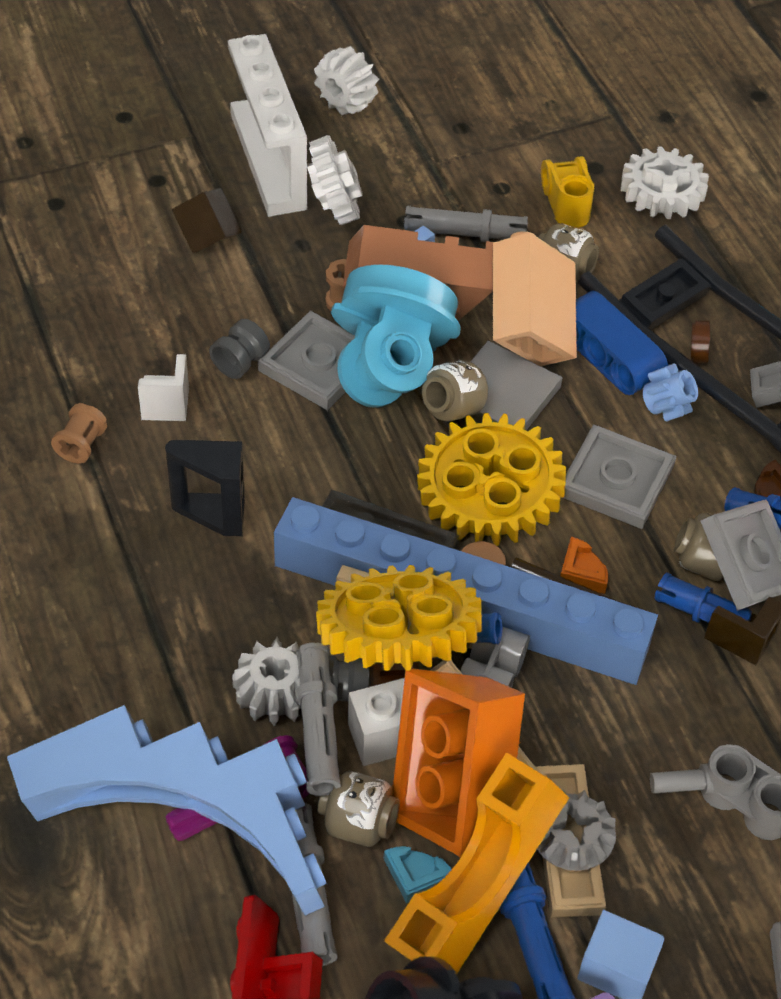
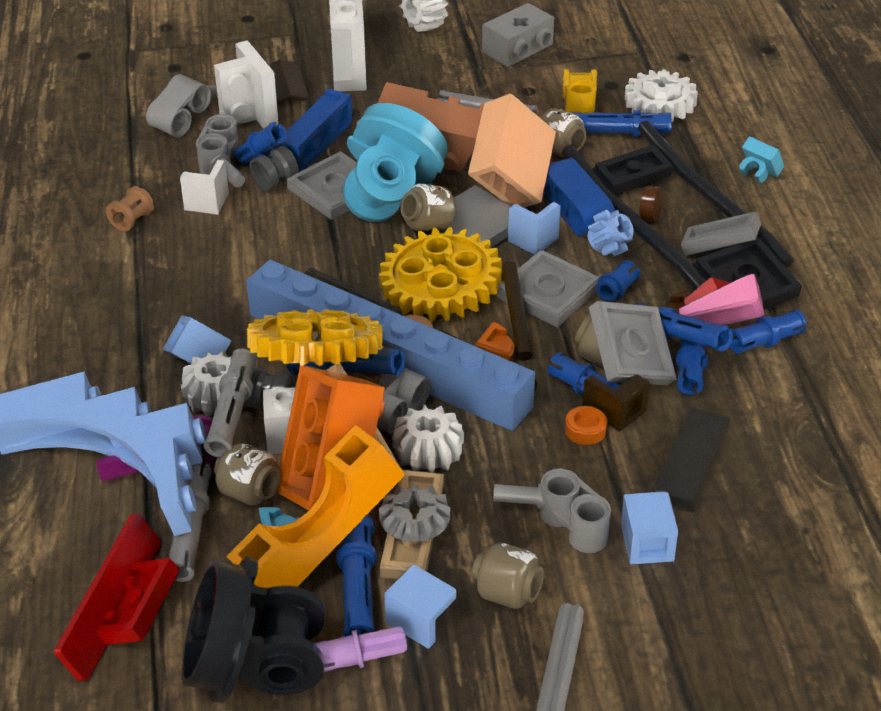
camera: 15 degrees right, 10 degrees down
black tile [165,440,245,537] -> none
white gear [307,135,363,225] -> none
none -> light grey beam [146,74,218,138]
none -> light blue panel [162,315,232,364]
none -> light grey beam [196,114,245,187]
none -> white bracket [214,40,278,129]
none -> blue axle [234,122,287,165]
none -> blue container [274,88,352,173]
none -> white gear [392,404,464,473]
none -> dark tan head [472,542,544,609]
none -> light grey brick [482,3,554,67]
none -> dark brown bar [502,261,533,361]
none -> light blue panel [508,202,561,255]
none -> orange tile [565,406,607,445]
none -> blue pin [570,110,671,137]
none -> blue pin [596,260,640,302]

